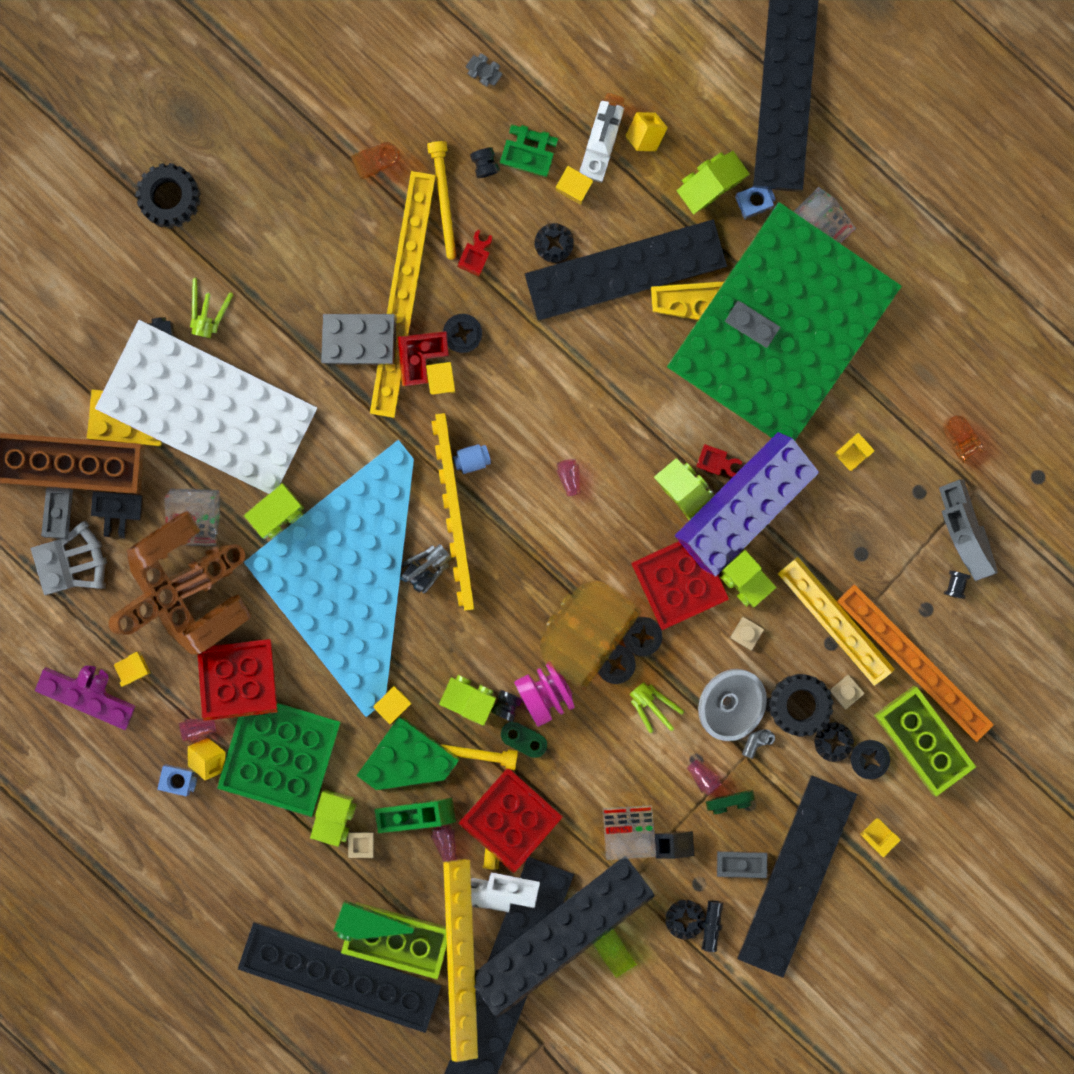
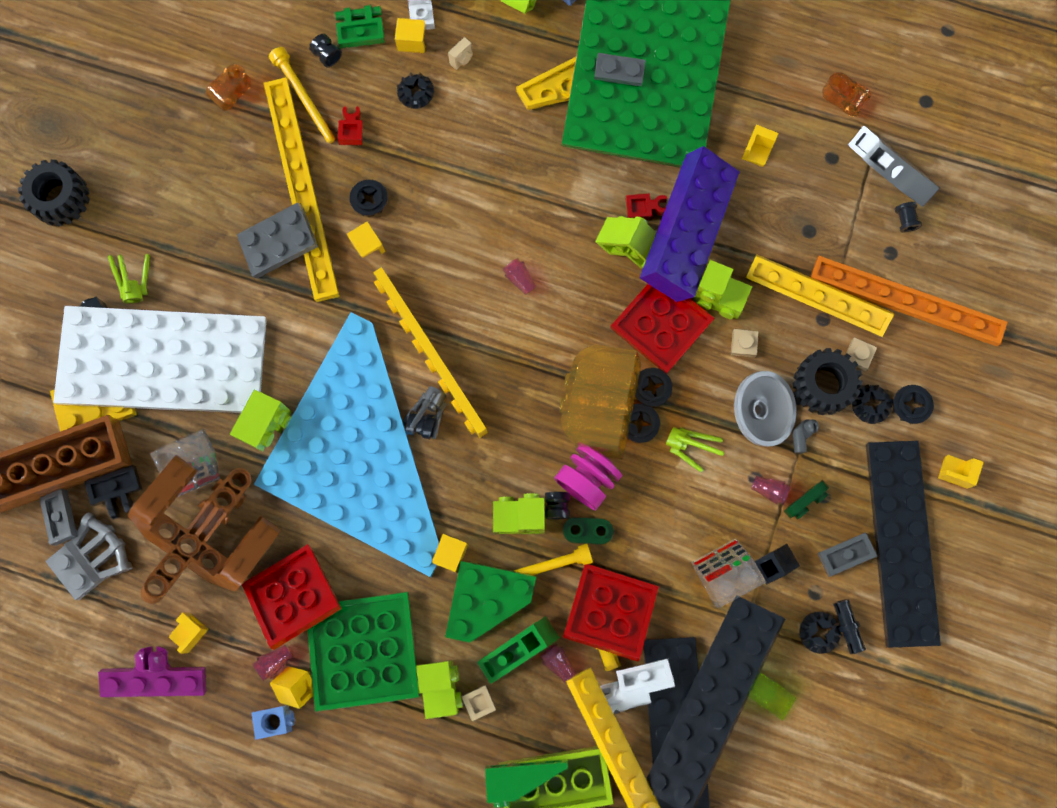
camera: 15 degrees left, 10 degrees down
red brick [398,331,448,386] -> none
medium blue brick [453,444,491,474] -> none
black plate [524,219,727,321] -> none
lime brick [874,686,976,797] -> none
none -> tan plate [448,37,473,70]

